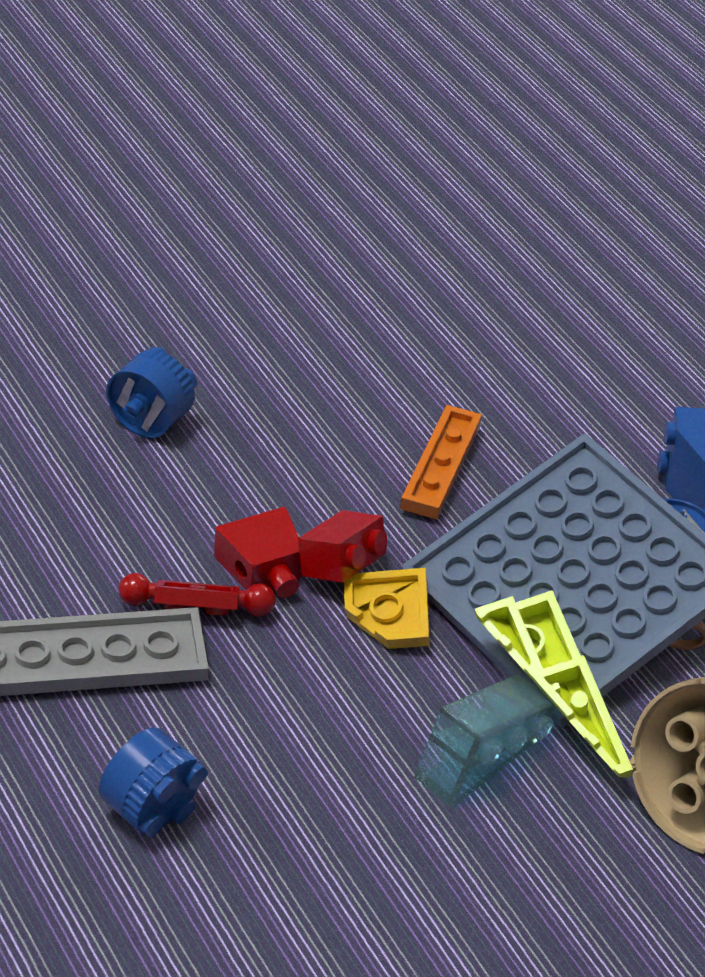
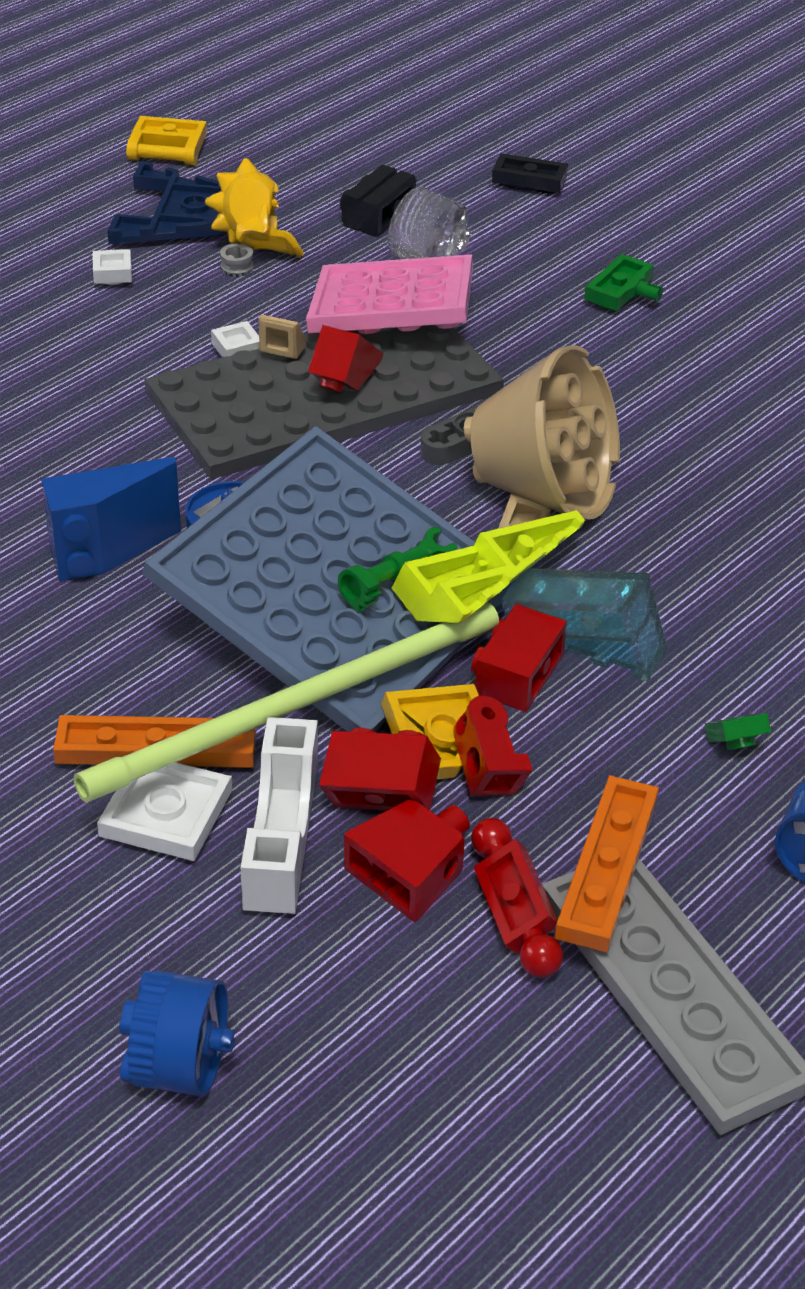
camera: 105 degrees left, 0 degrees up
none -> yellowish green piece [74,602,499,803]
none -> white plate [97,762,232,861]
none -> white arch [241,717,318,914]
none -> green piece [338,527,457,613]
none -> red leg [453,695,533,796]
none -> red brick [471,604,567,712]
none -> orange plate [555,775,659,953]
none -> green plate [704,713,771,750]

